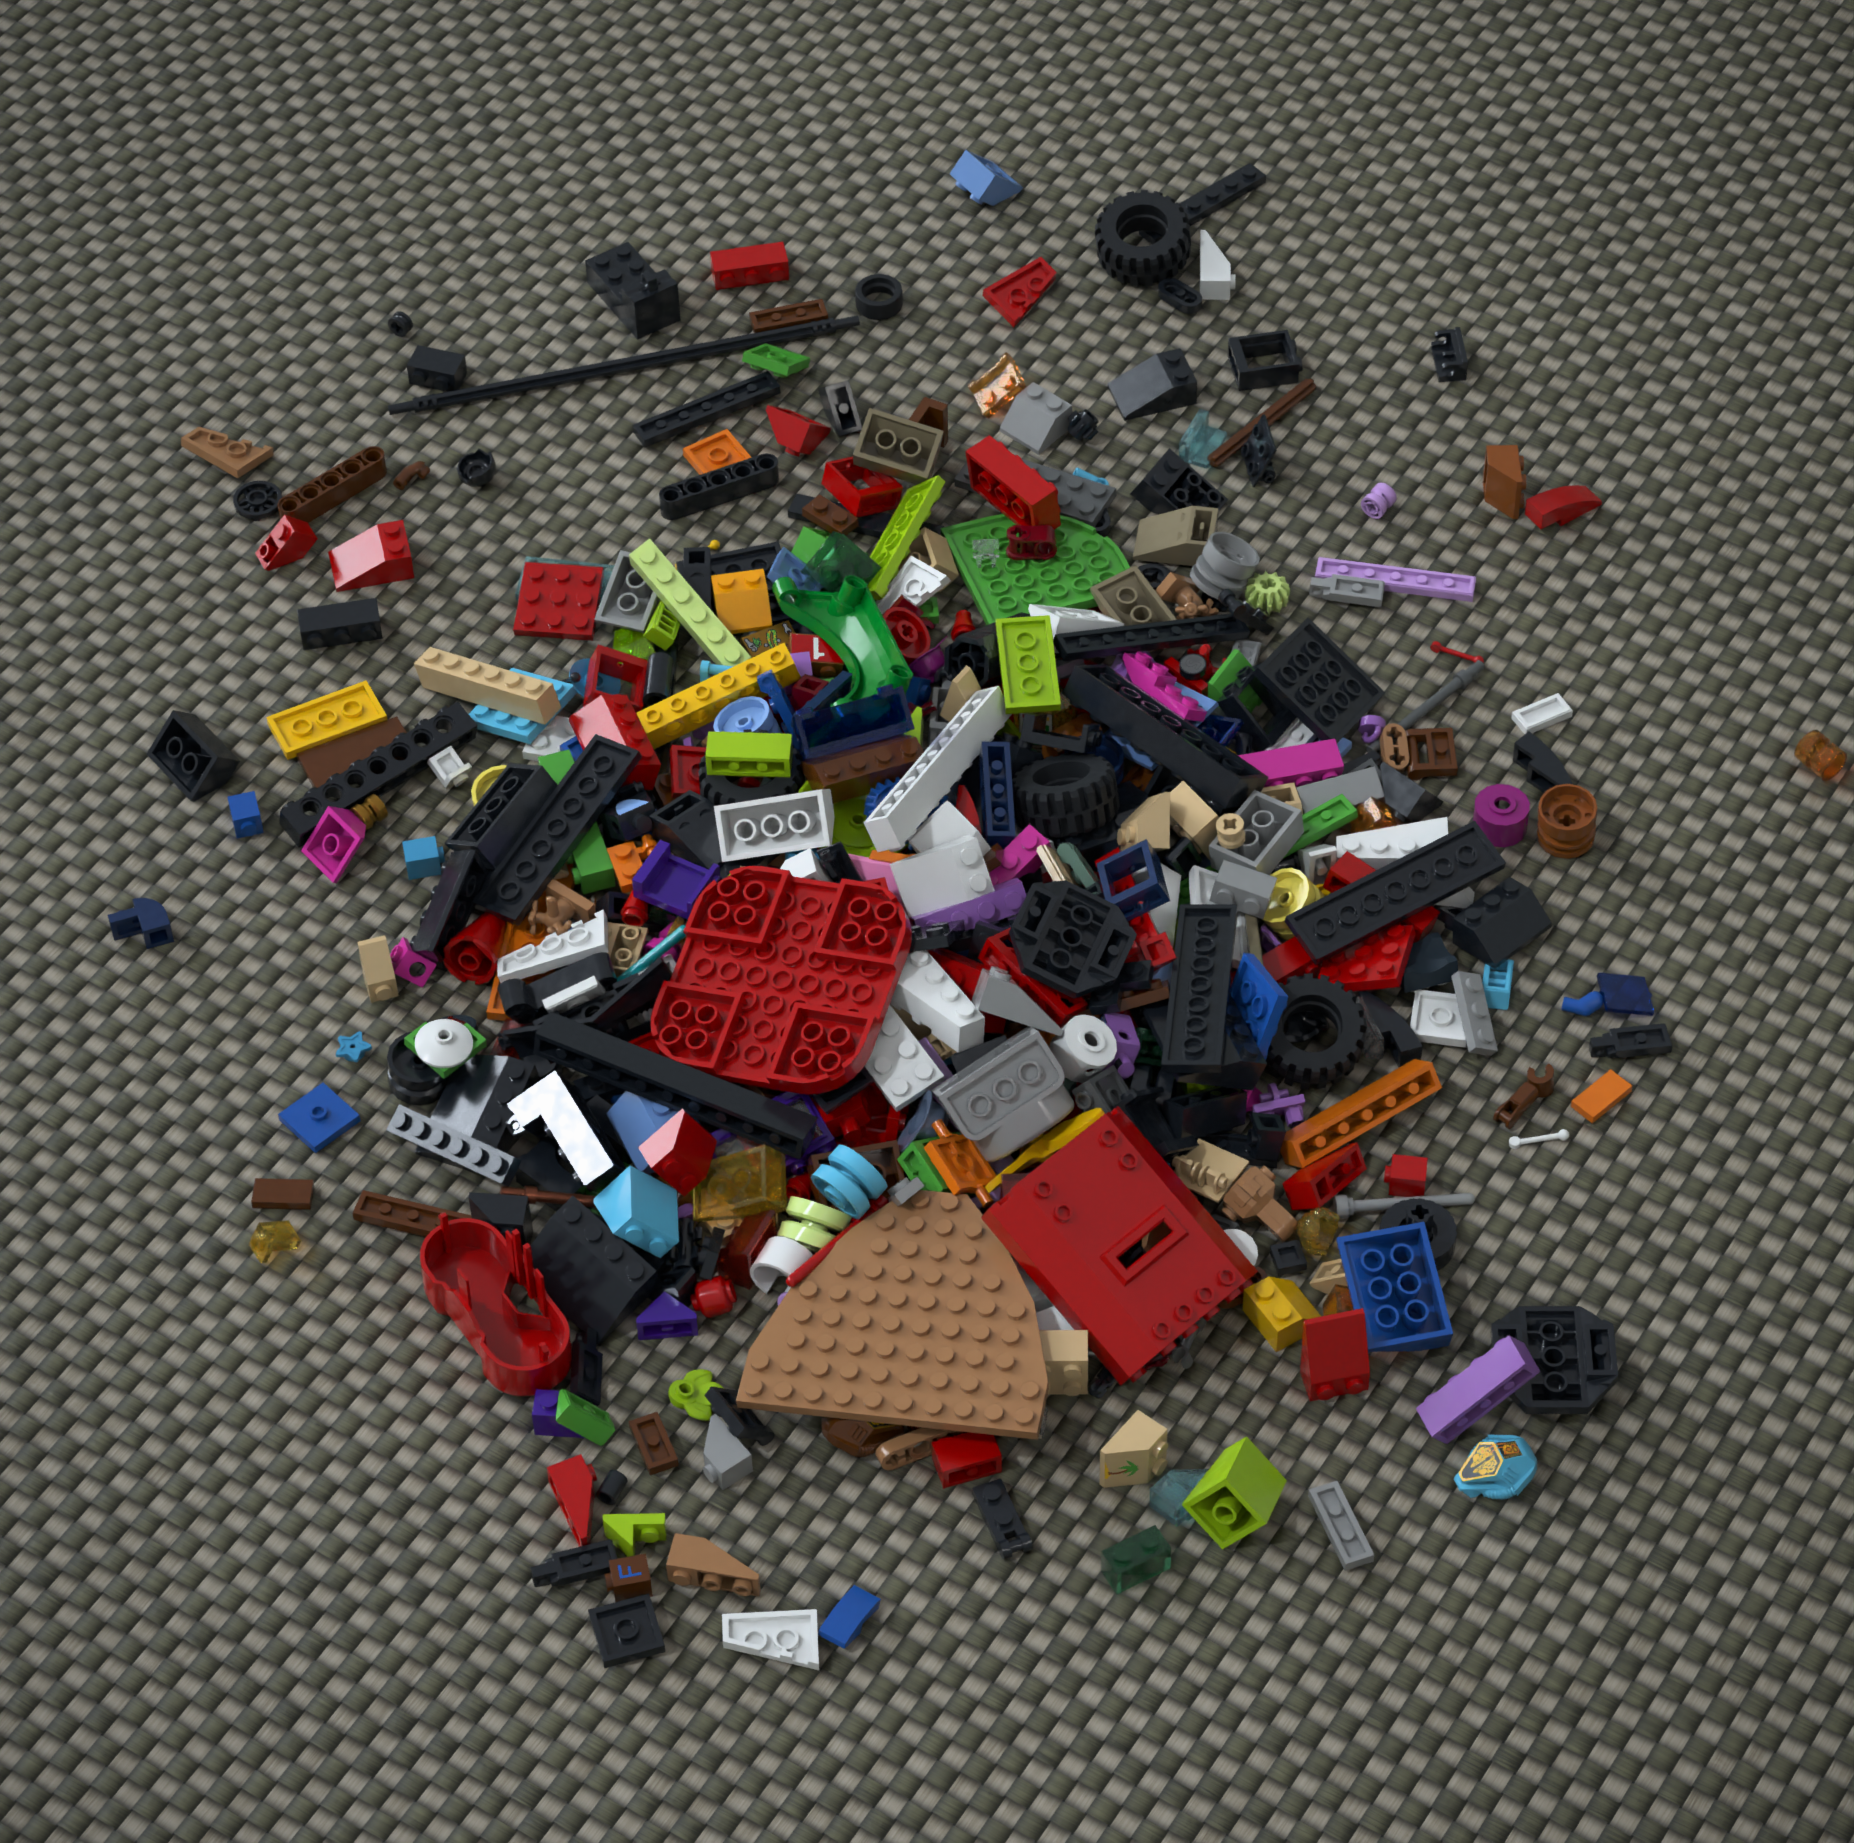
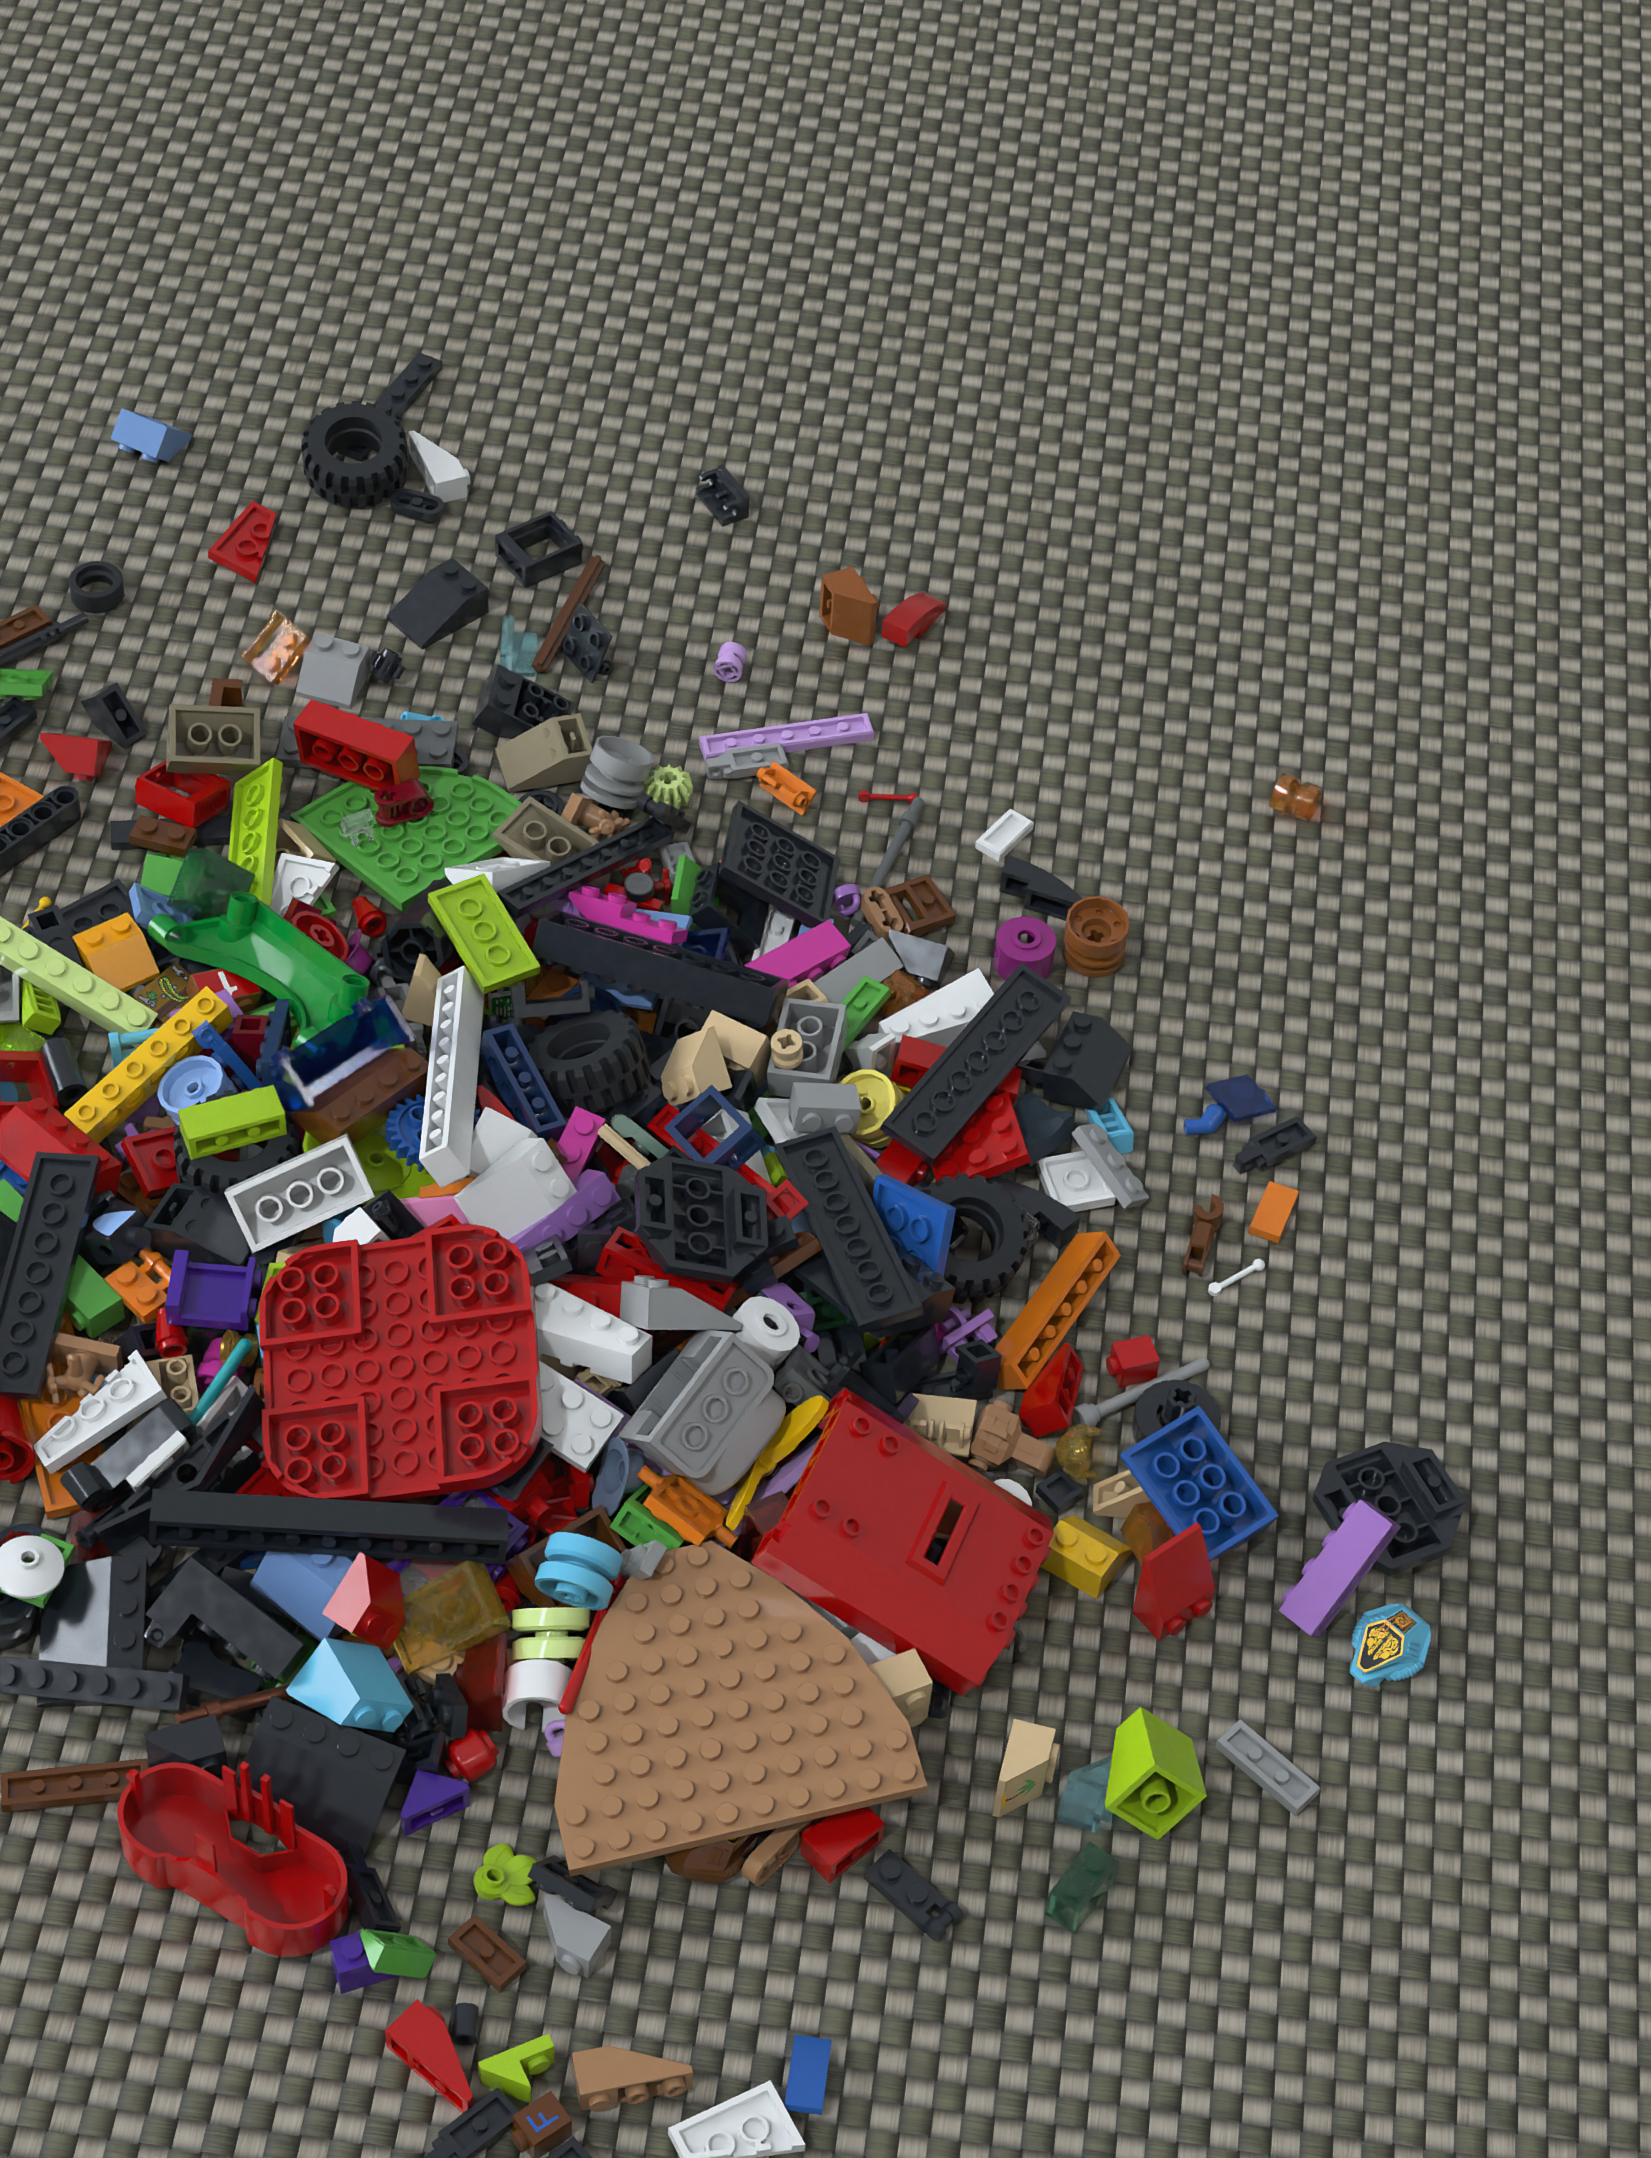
camera: 30 degrees left, 0 degrees up
none -> orange hinge [756,761,817,816]

